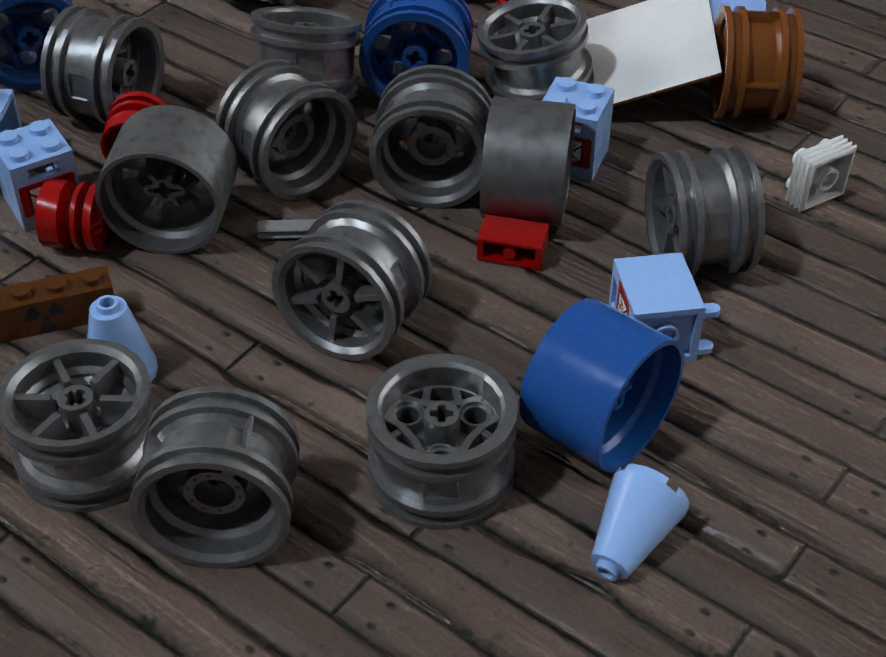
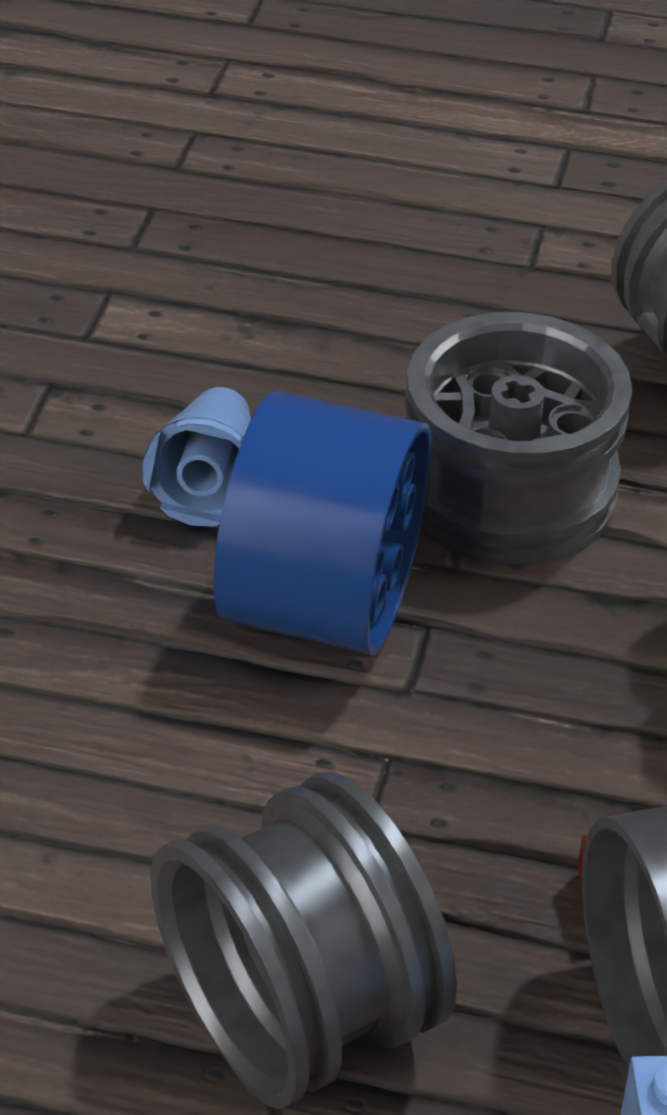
camera: 155 degrees right, 0 degrees up
light blue container [608,252,720,361] -> none

